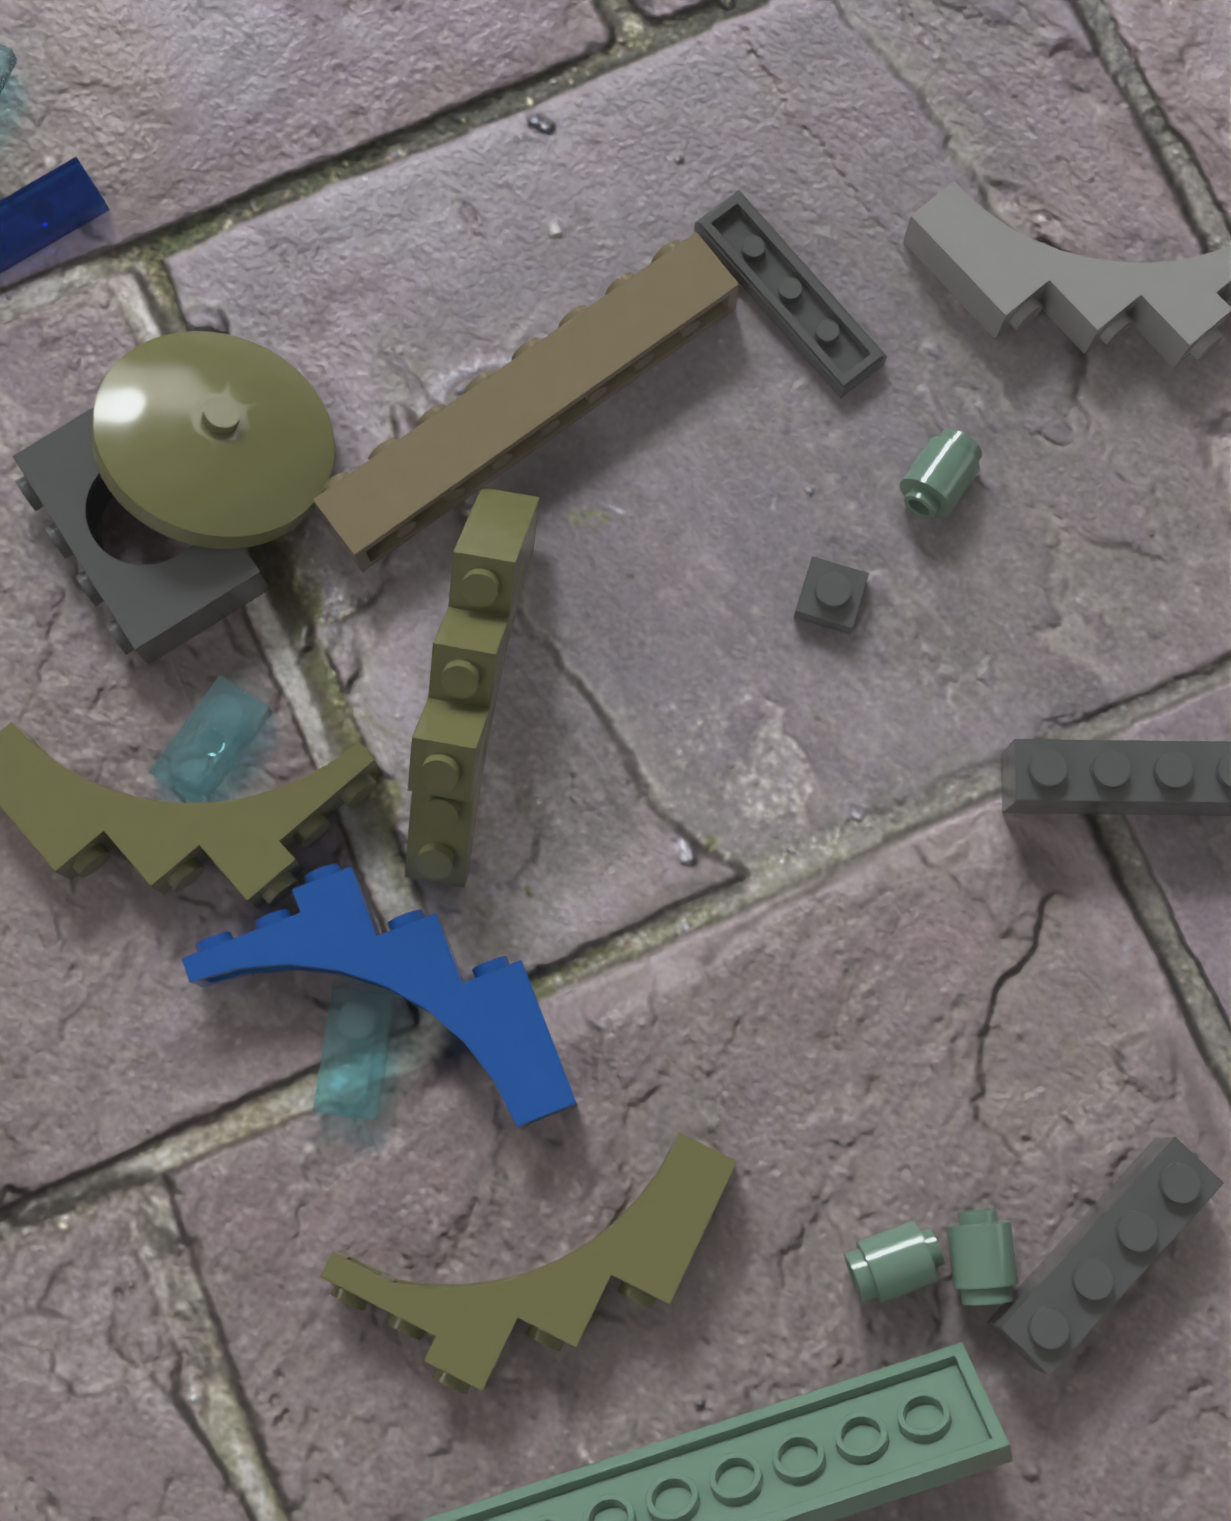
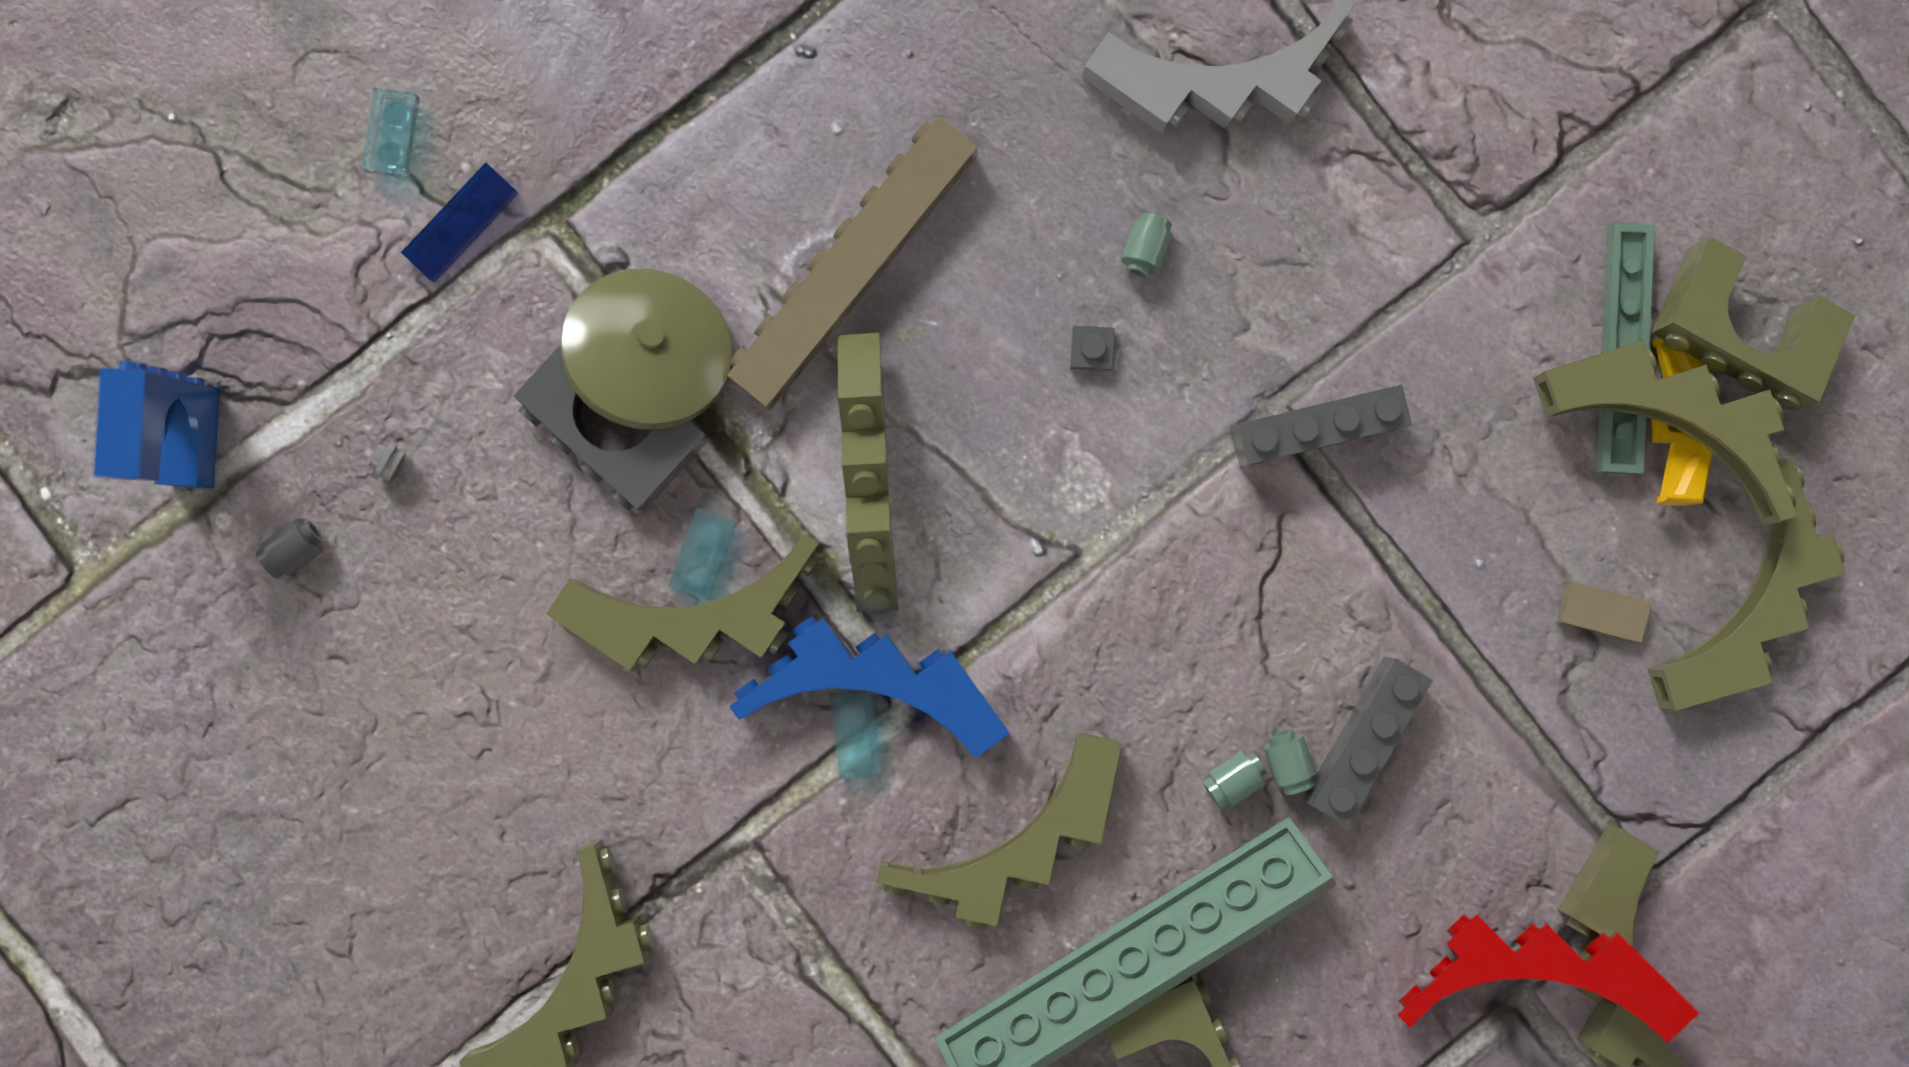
camera: 20 degrees left, 10 degrees up
dark grey tile [694,190,887,398] -> none

